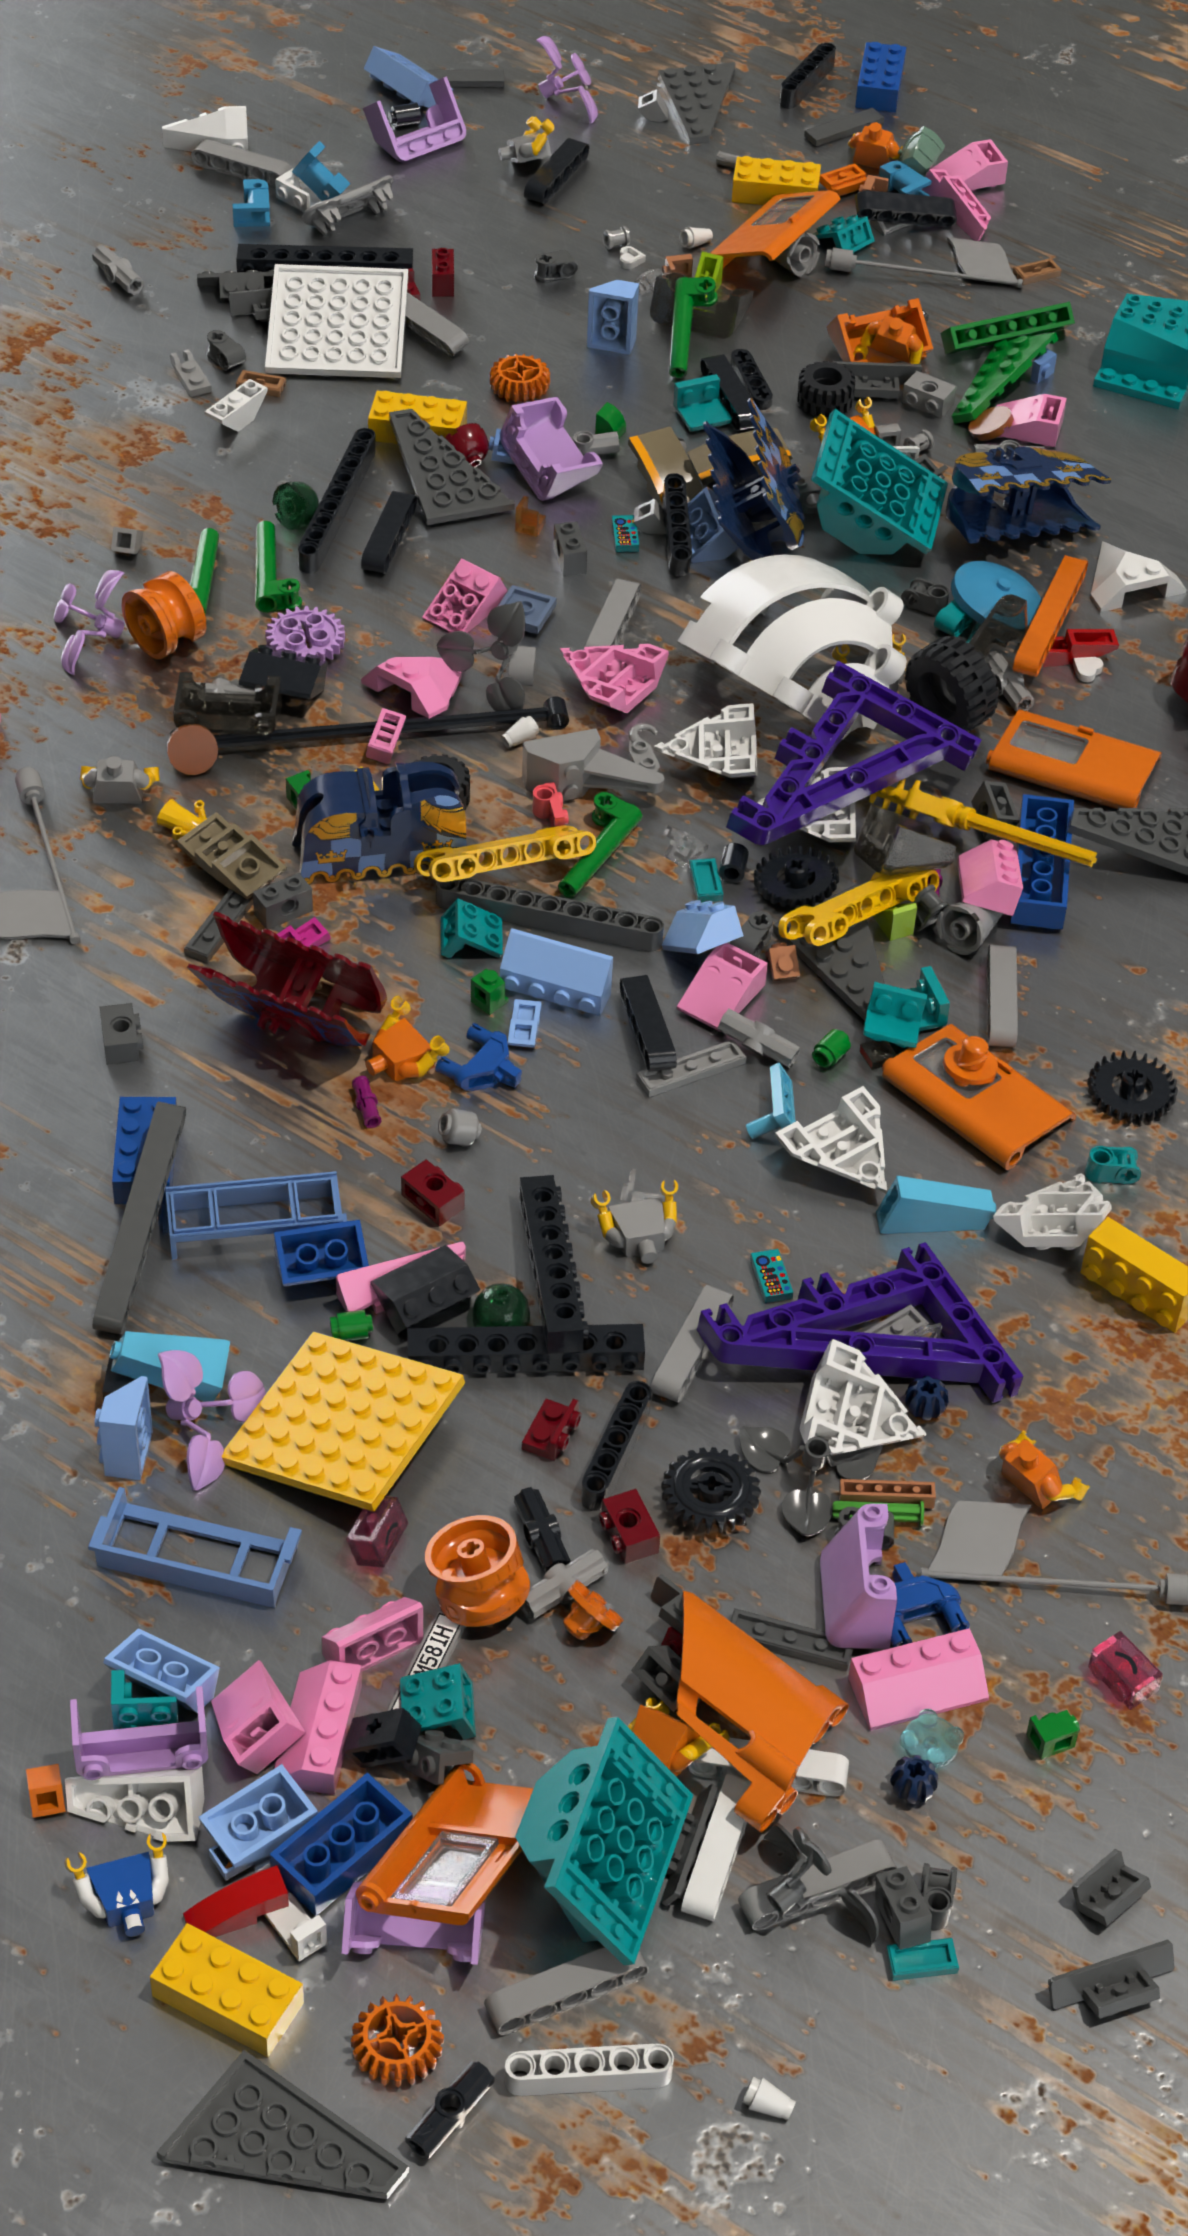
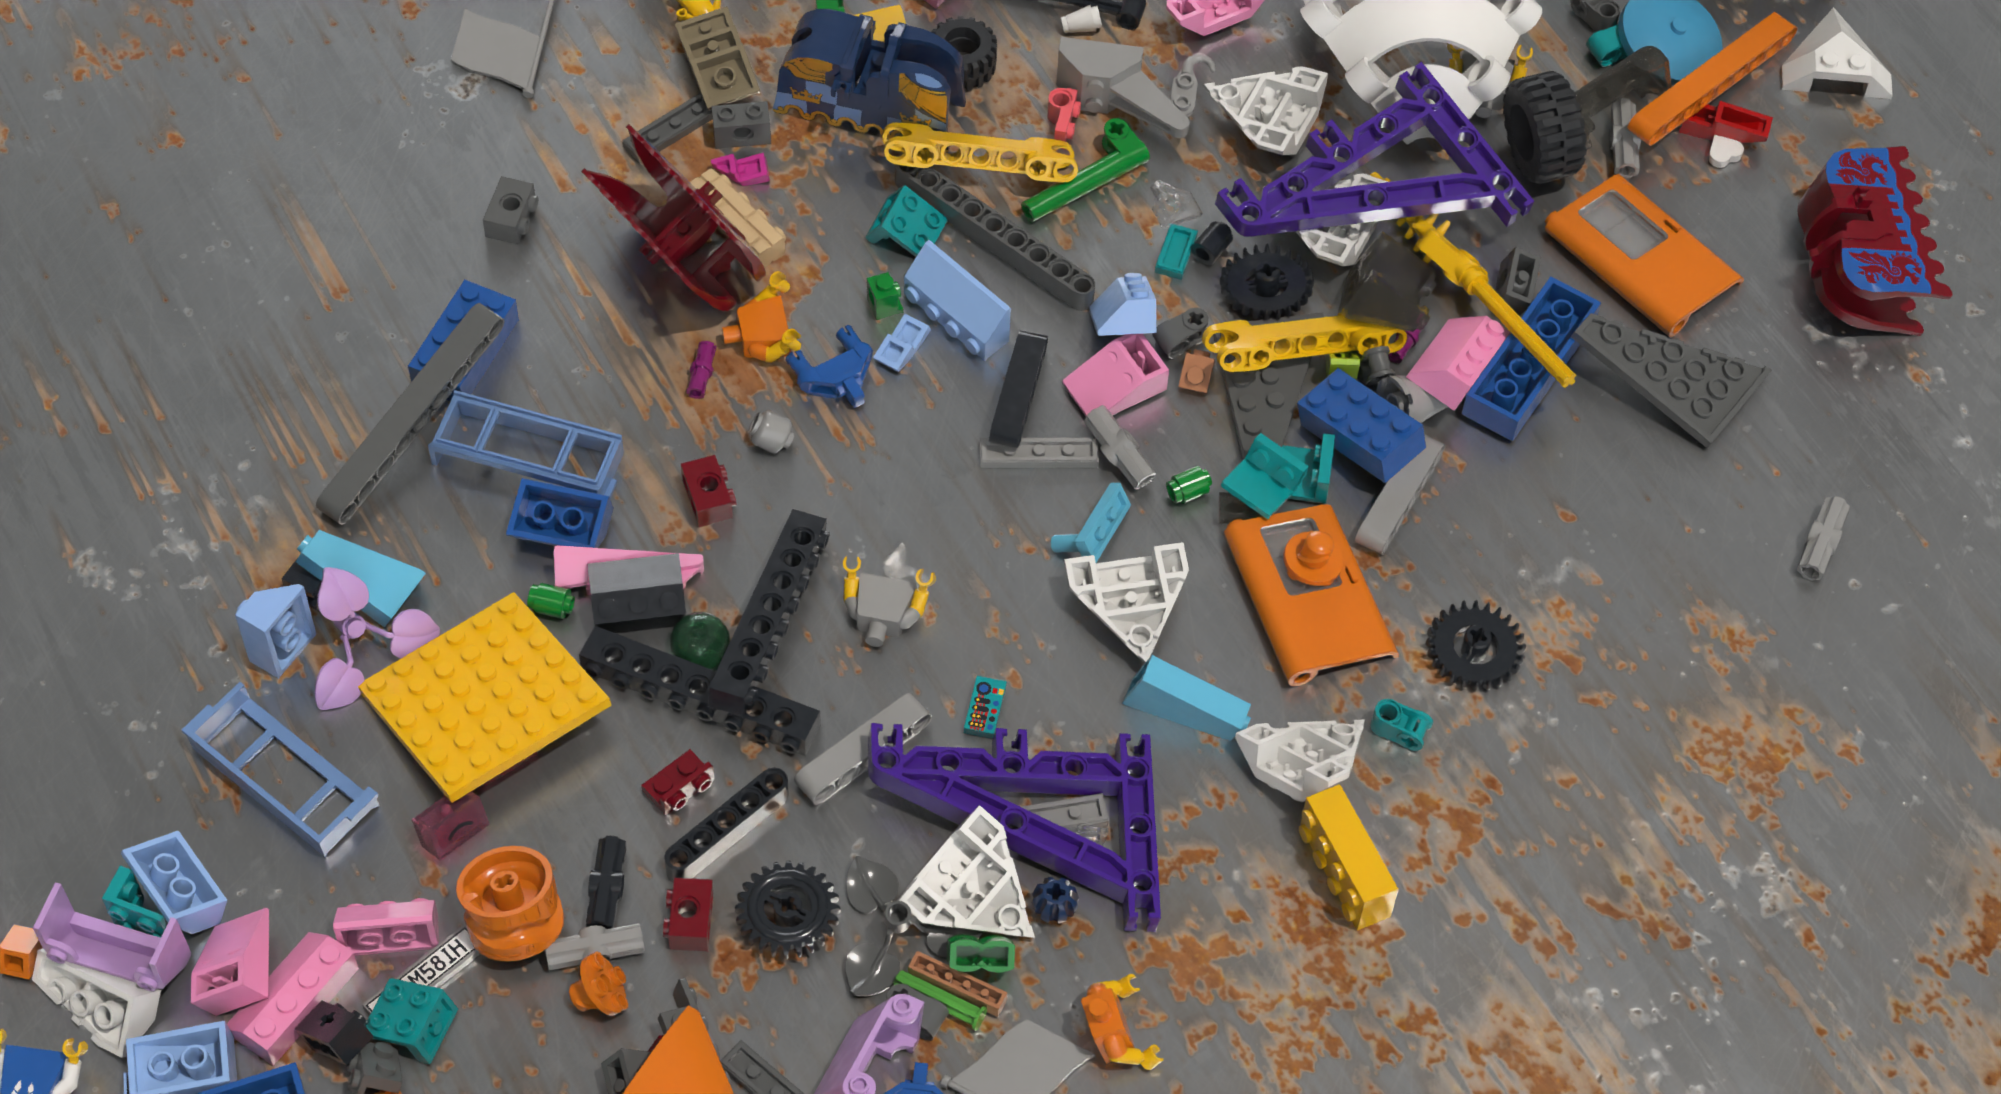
camera: 25 degrees right, 10 degrees up
none -> green brick [947,934,1015,973]
none -> blue brick [1297,368,1426,483]

